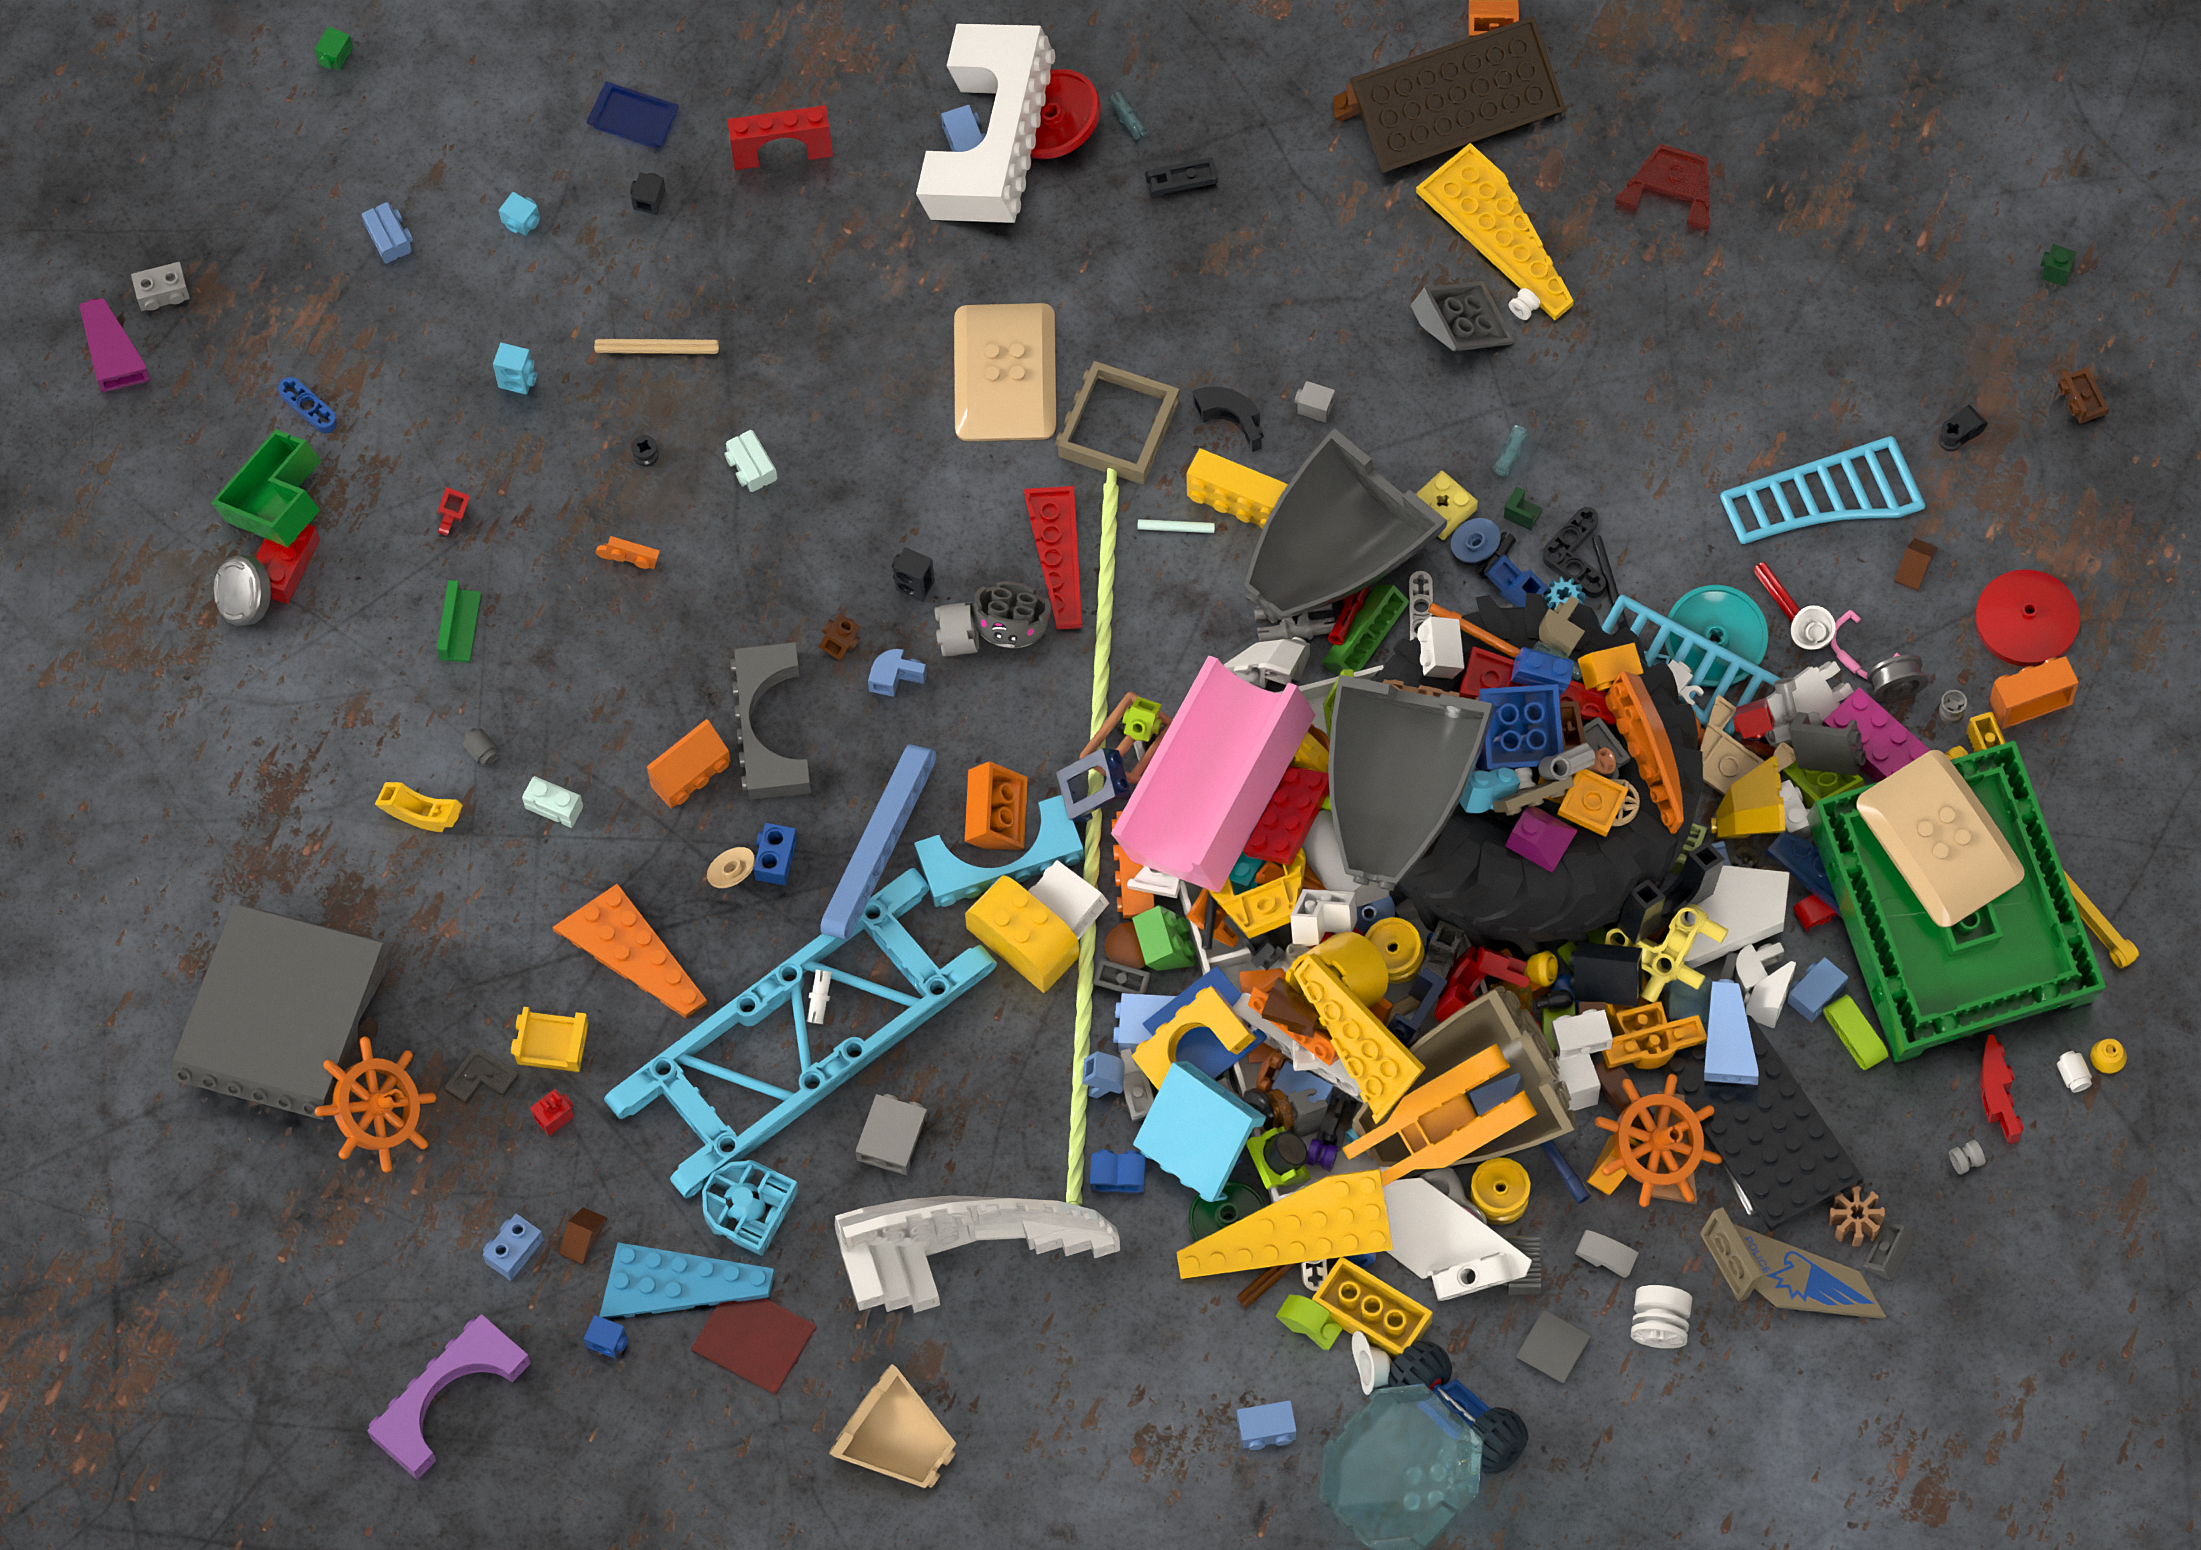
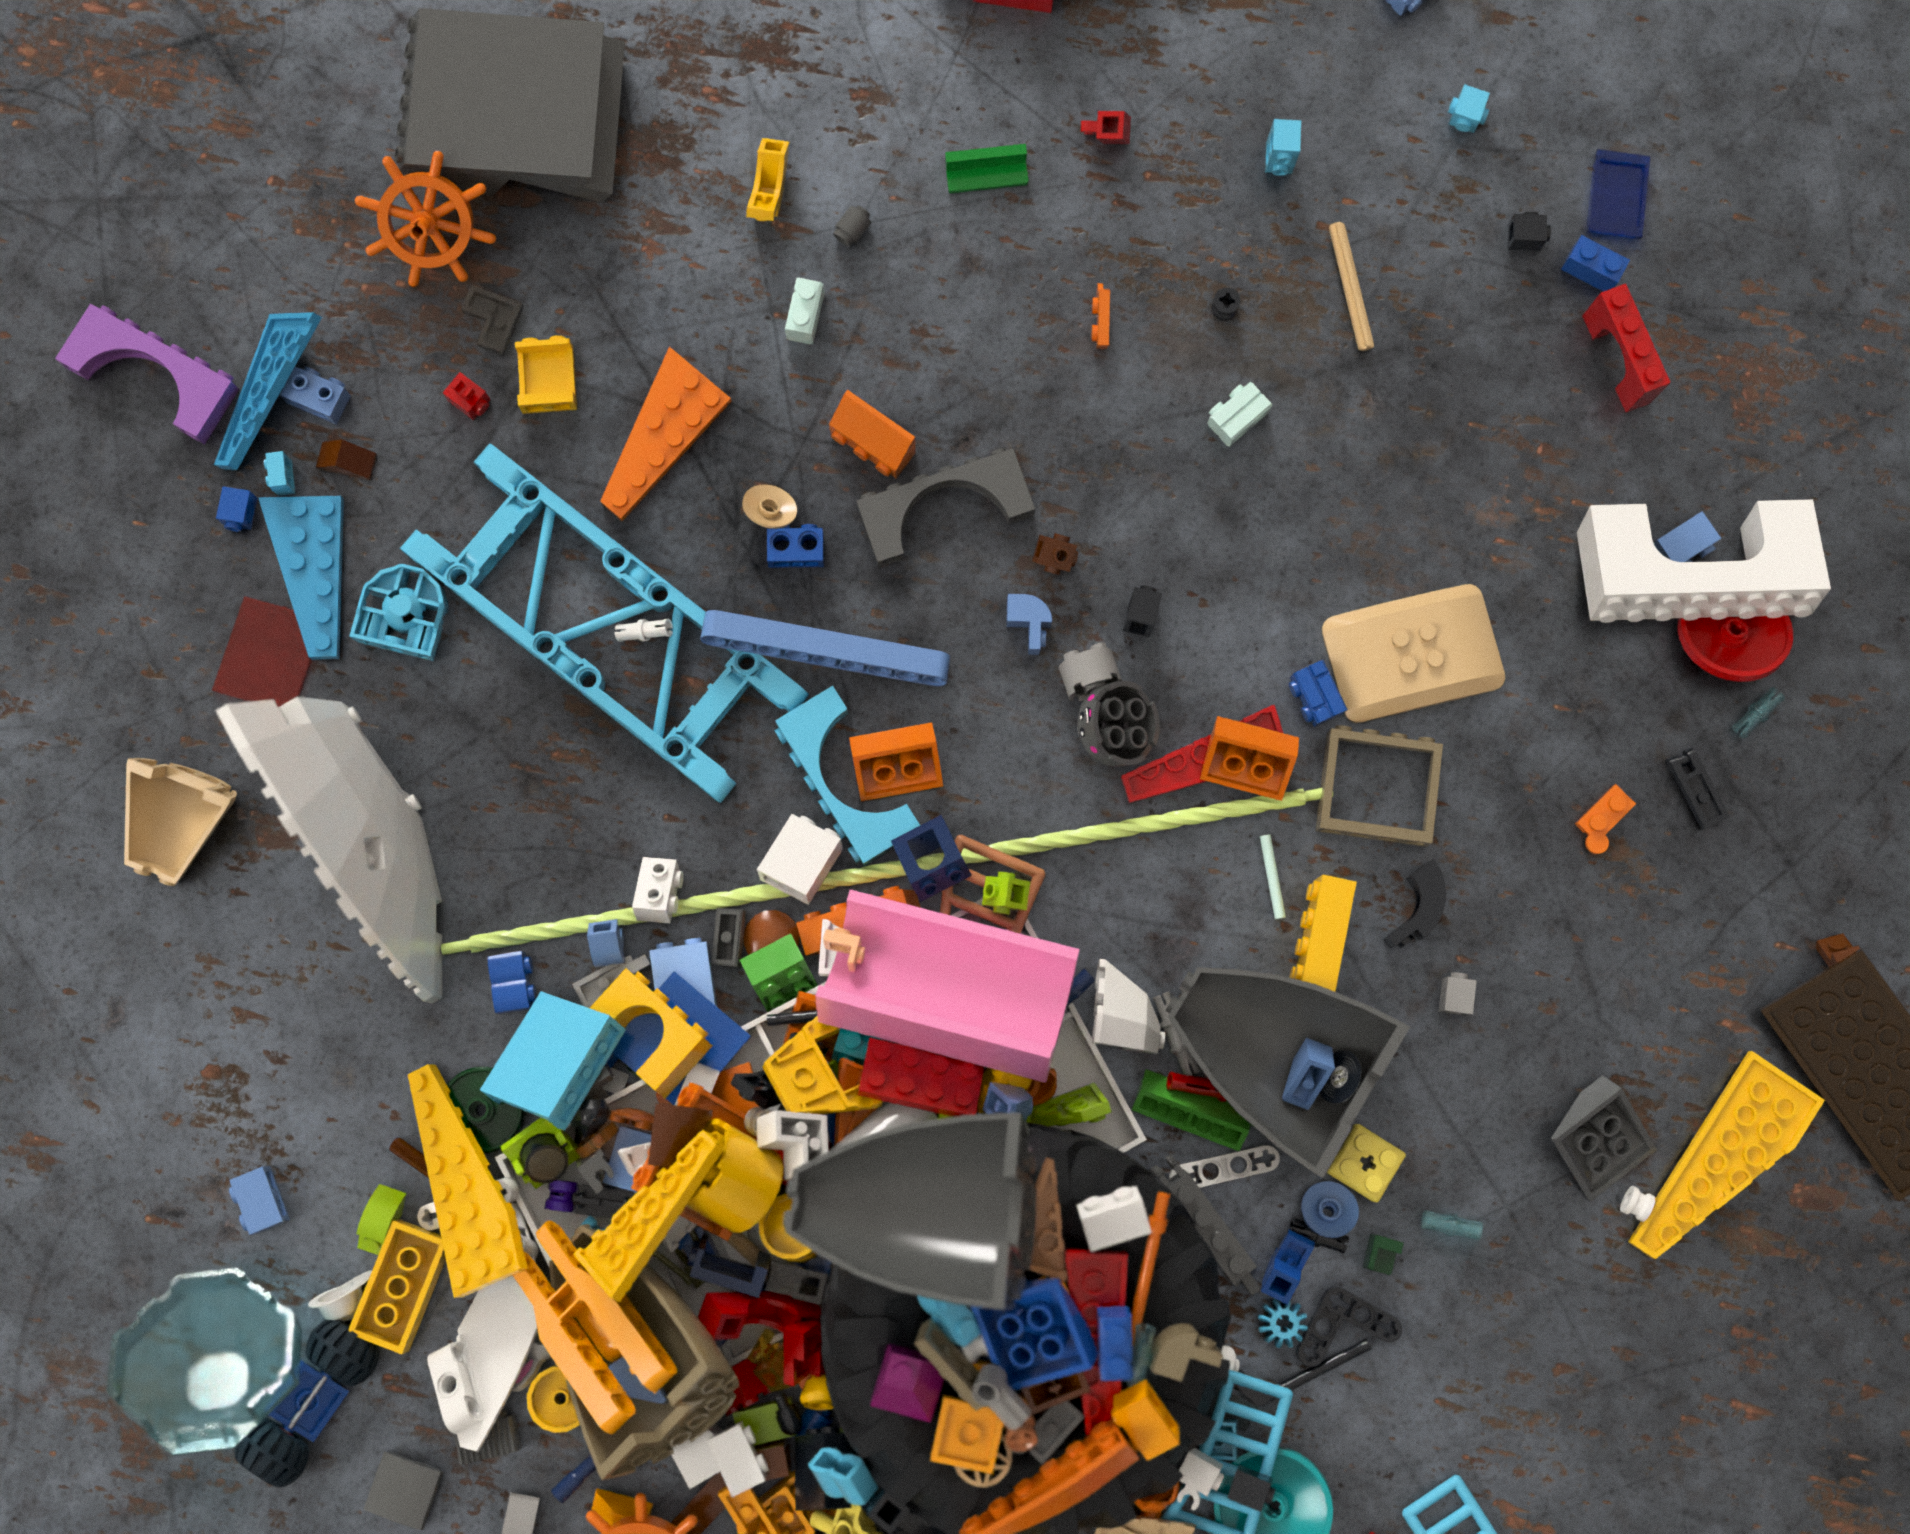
camera: 70 degrees right, 15 degrees up
light grey panel [855,1094,928,1176] -> none
yellow brick [965,875,1079,993] -> none
clear red wing [1615,144,1710,231] -> none
none -> dark azure wing [214,312,322,470]
none -> medium azure piece [264,451,295,496]
none -> white brick [632,857,684,923]
none -> medium azure brick [808,1448,878,1505]
none -> light nougat bracket [823,928,865,972]
none -> medium blue slope [982,1082,1033,1120]
none -> orange slope [1200,716,1299,801]
none -> black brick [1227,1464,1276,1512]
none -> medium blue slope [1282,1038,1335,1110]
none -> blue brick [1289,660,1348,727]
none -> black sticker [1320,1050,1361,1103]
none -> blue brick [1561,235,1630,292]
none -> orange hinge [1575,784,1636,854]

